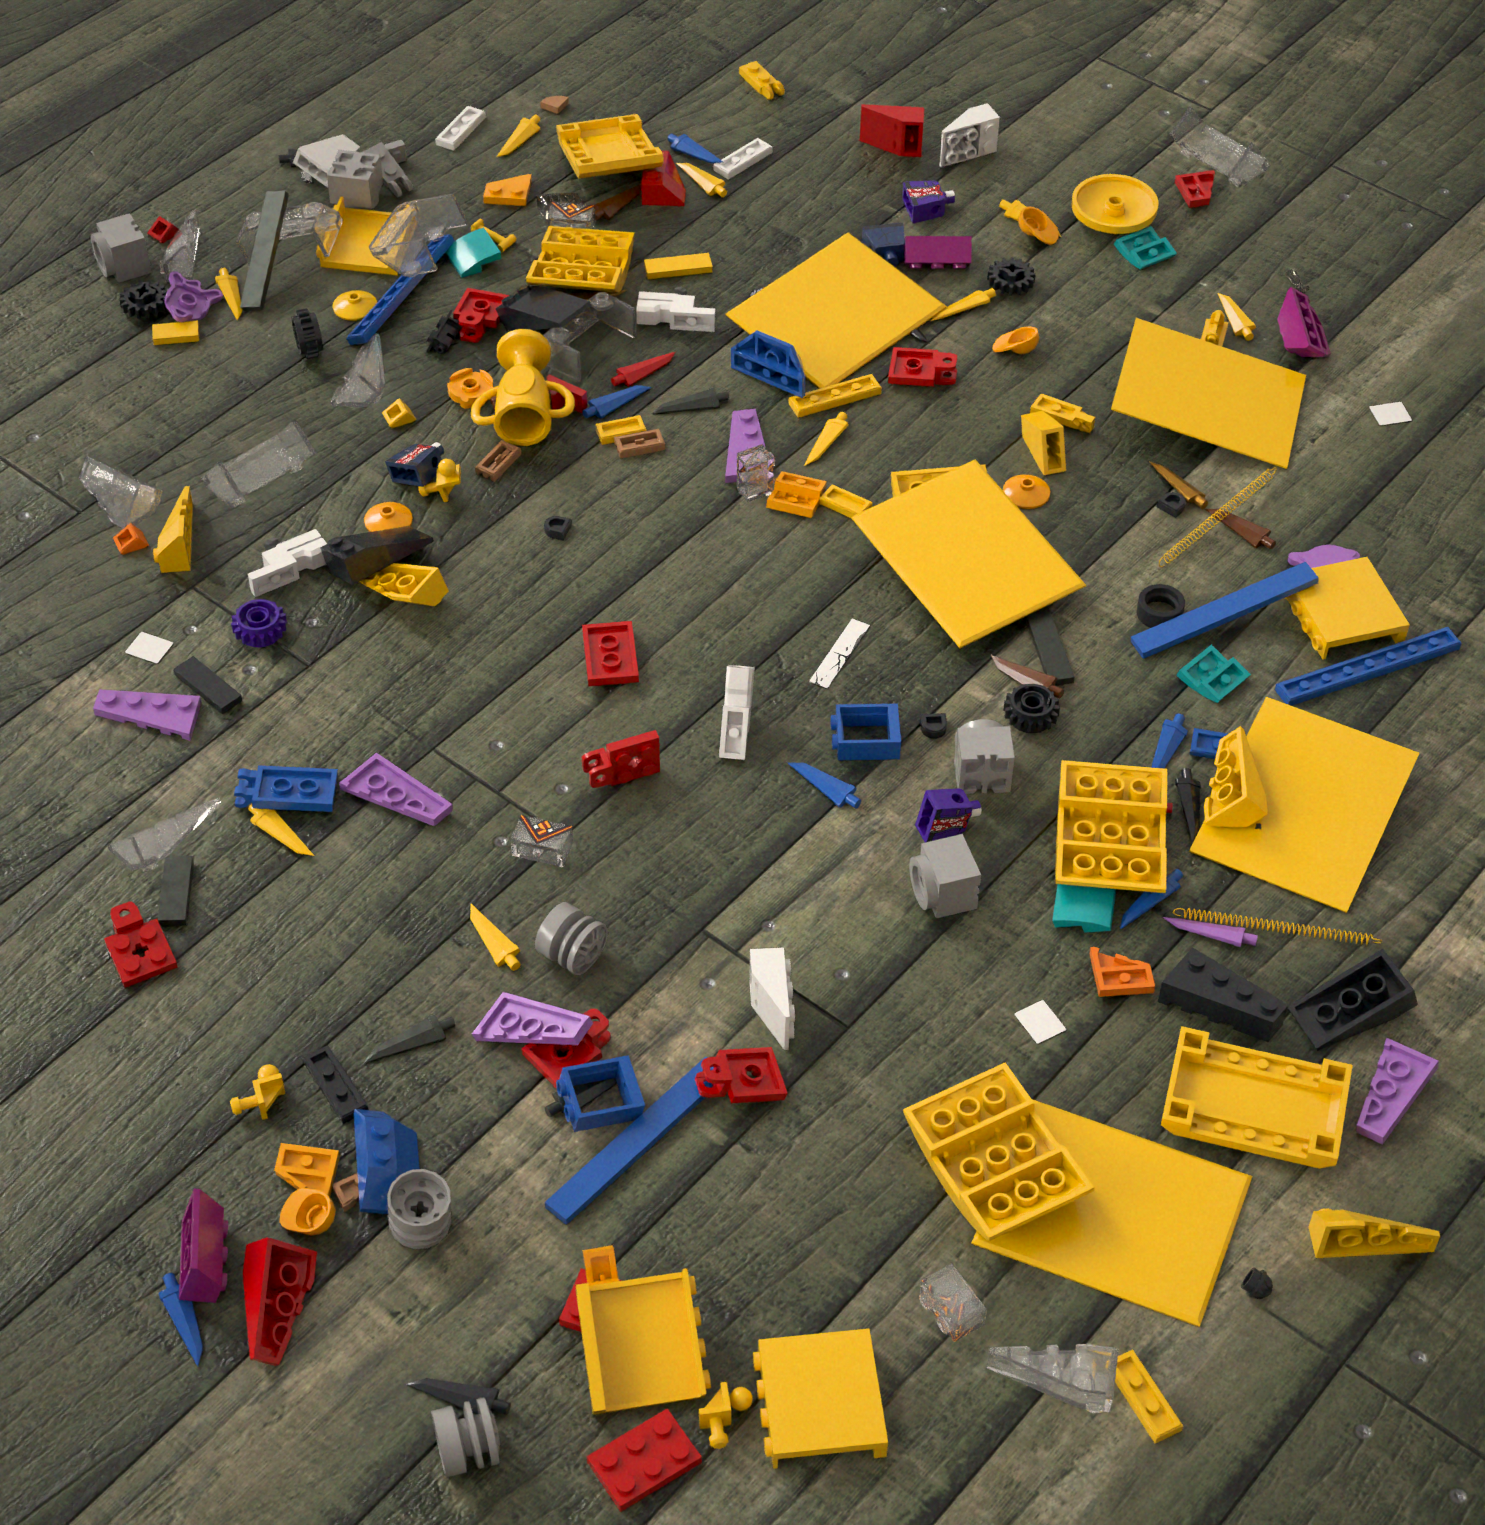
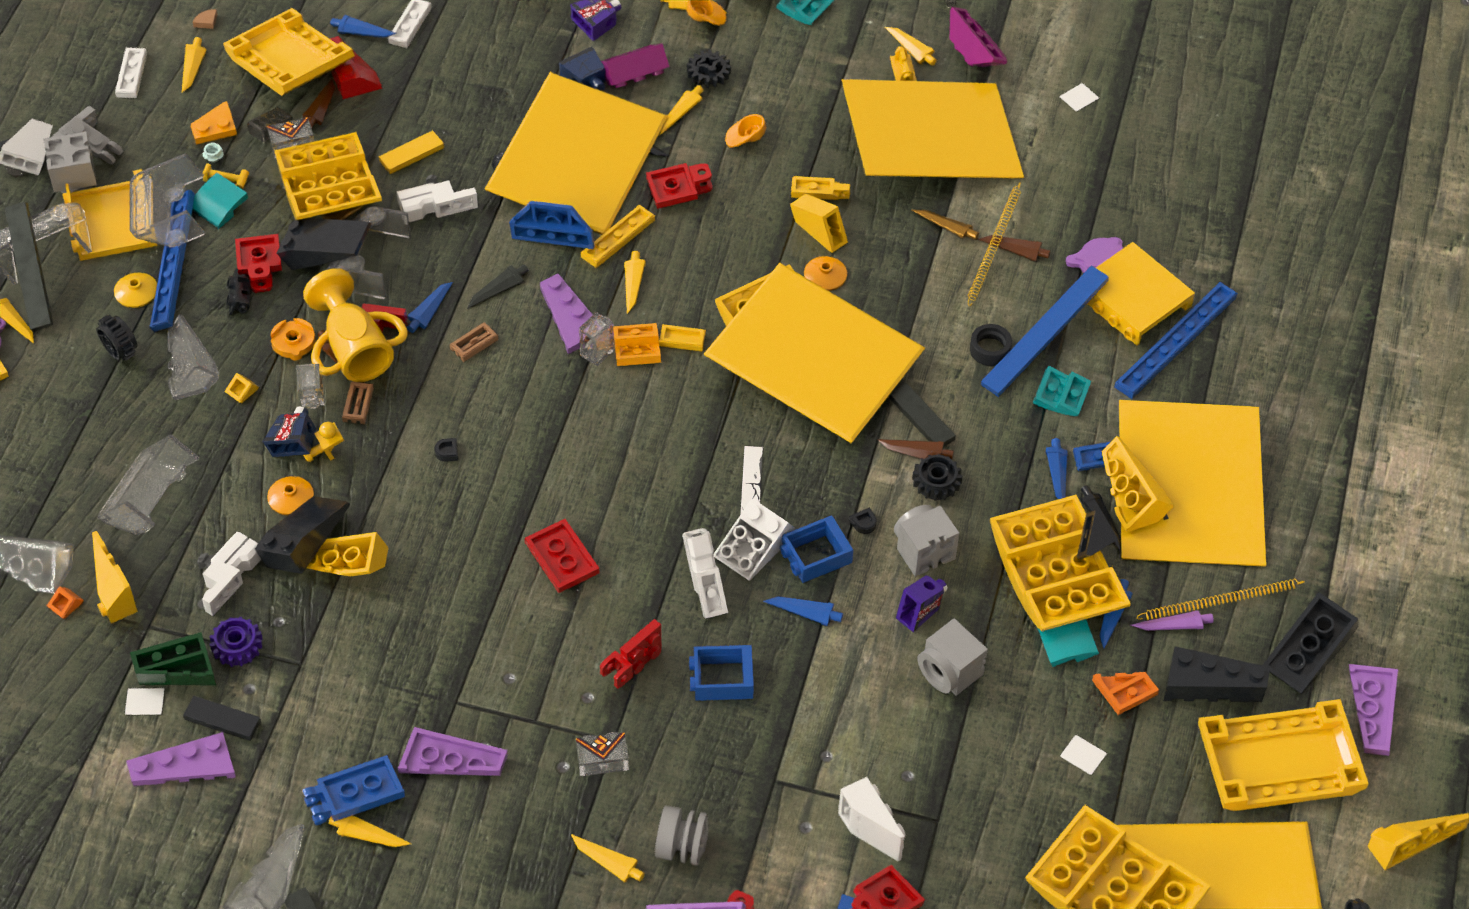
camera: 25 degrees left, 5 degrees up
yellow tile [596,415,647,445] -> none
red bar [611,352,675,387] -> none
yellow bar [676,163,727,197] -> none
black tile [1156,492,1186,518] -> none
none -> dark green wedge [130,632,217,686]
none -> light aqua plate [203,143,224,162]
none -> clear brick [296,364,325,409]
none -> blue window [689,645,754,701]
none -> white slope [714,499,795,581]
none -> black slope [1077,510,1116,559]

